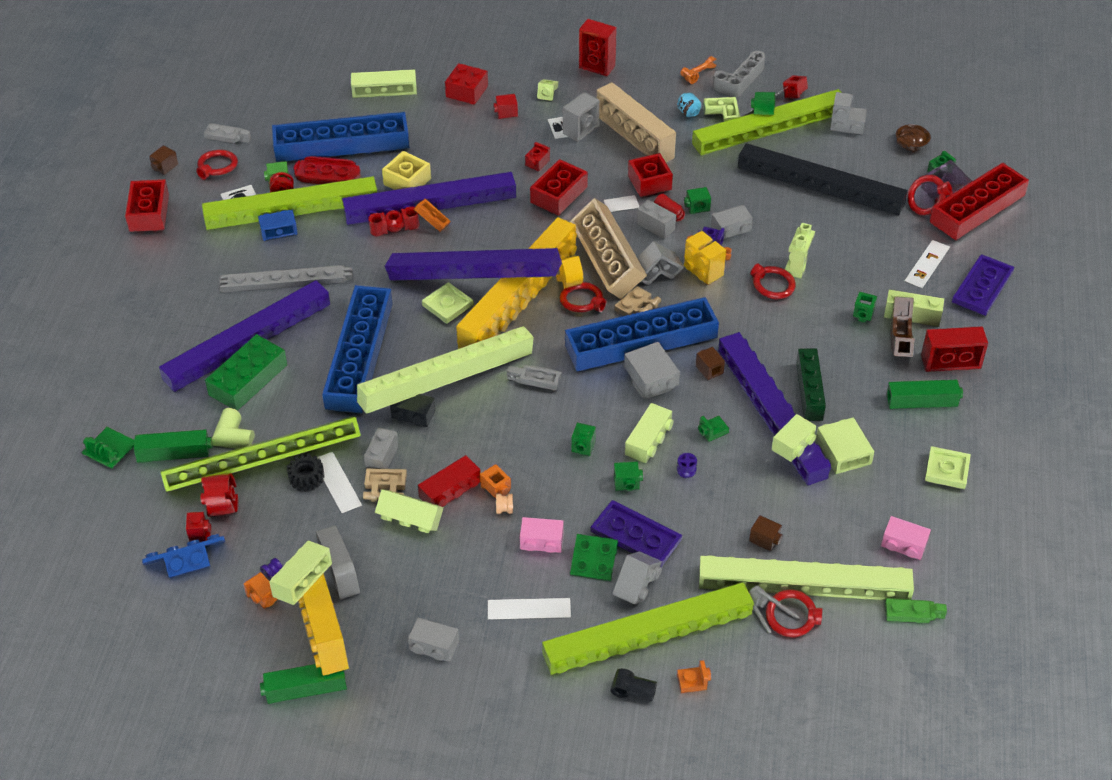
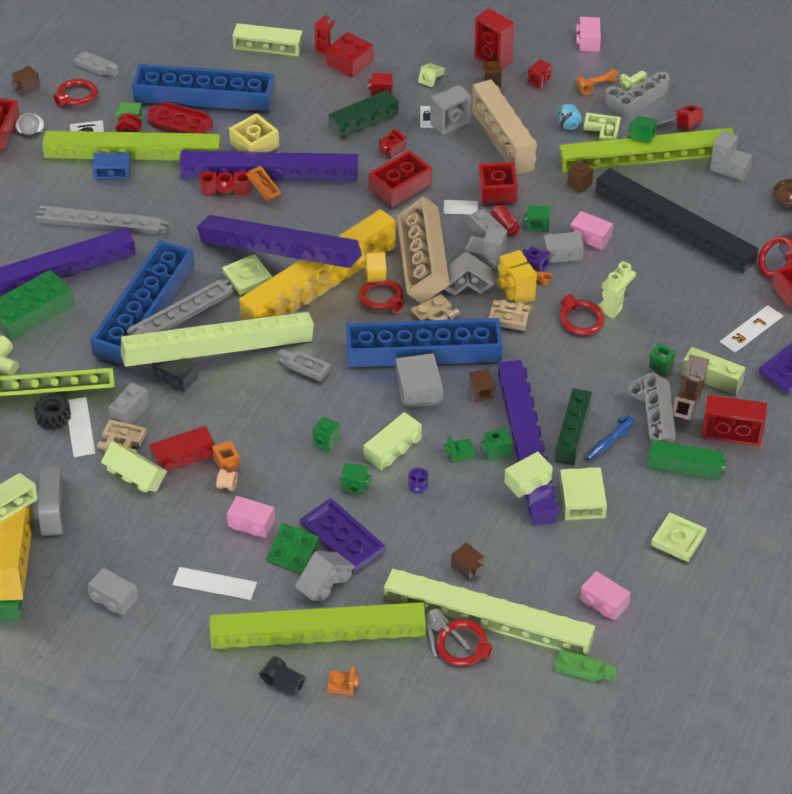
camera: 15 degrees right, 0 degrees up
none -> light grey hair [15,113,44,135]
none -> light grey hinge [127,279,235,335]
none -> red hinge [314,15,335,56]
none -> dark green brick [328,90,399,139]
none -> light grey brick [465,226,507,271]
none -> green brick [480,428,512,460]
none -> reddish brown brick [483,61,502,88]
none -> tan plate [489,299,531,331]
none -> red brick [527,59,553,89]
none -> reddish brown brick [567,161,594,193]
none -> bright pink brick [570,211,613,250]
none -> bright pink brick [576,17,601,52]
none -> blue piece [586,415,634,460]
none -> yellowish green bracket [619,71,647,92]
none -> light grey beam [628,372,676,443]

